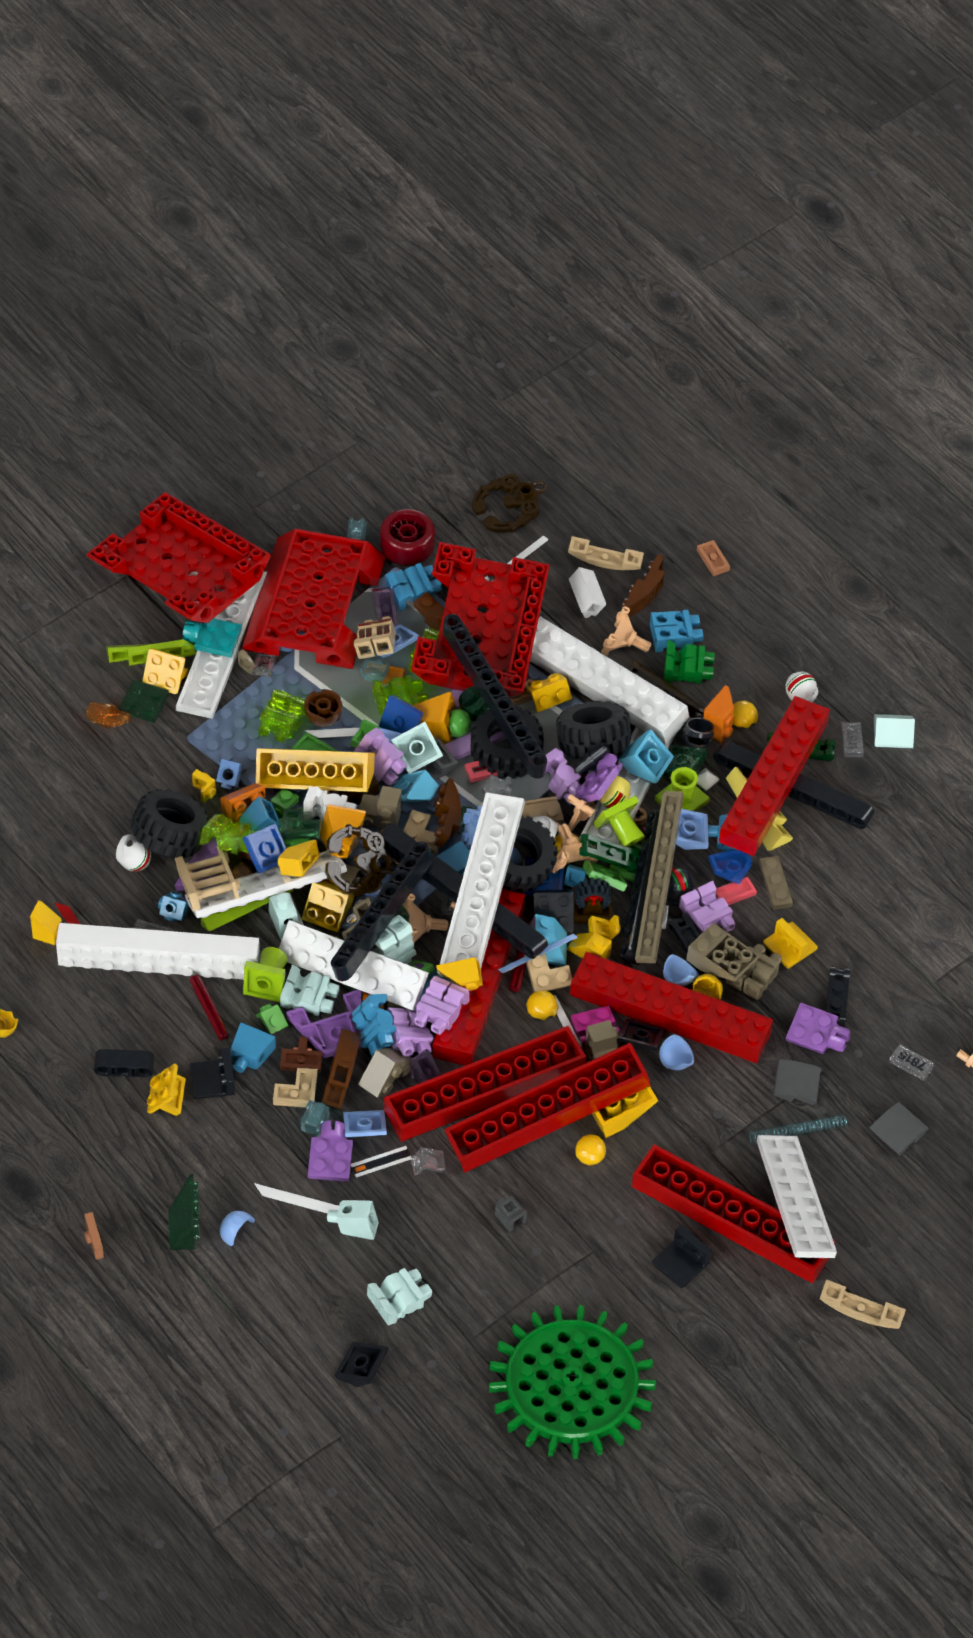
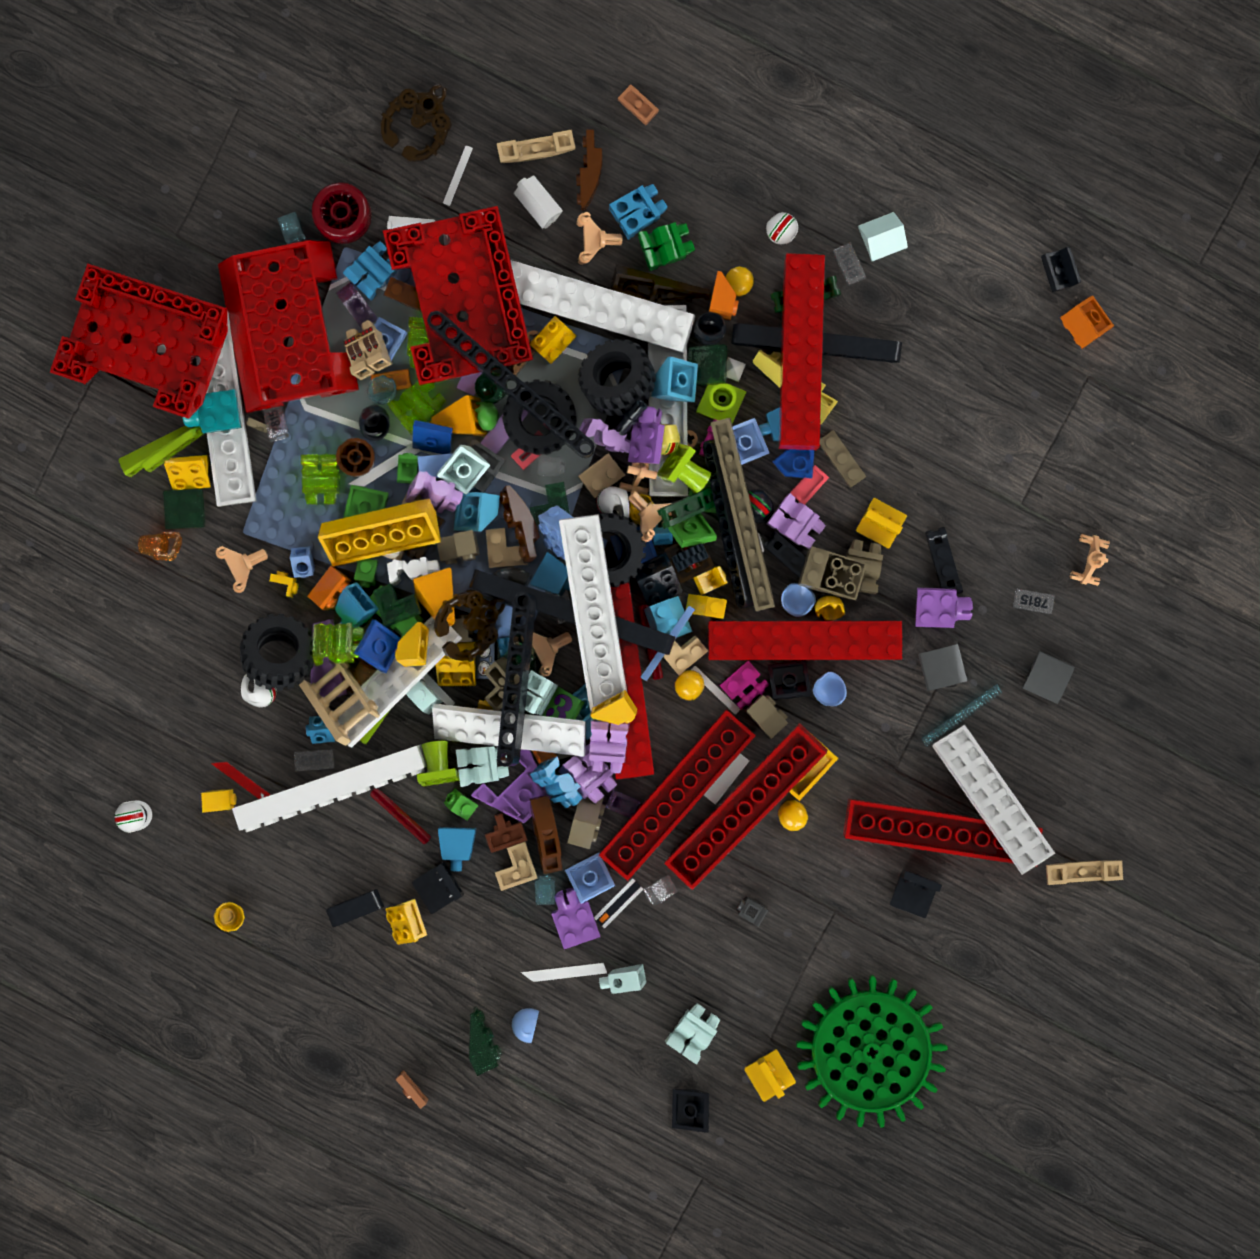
camera: 15 degrees left, 35 degrees up
none -> light nougat axle [216,546,268,593]
none -> black helmet [359,405,390,441]
none -> yellow bracket [744,1049,796,1102]

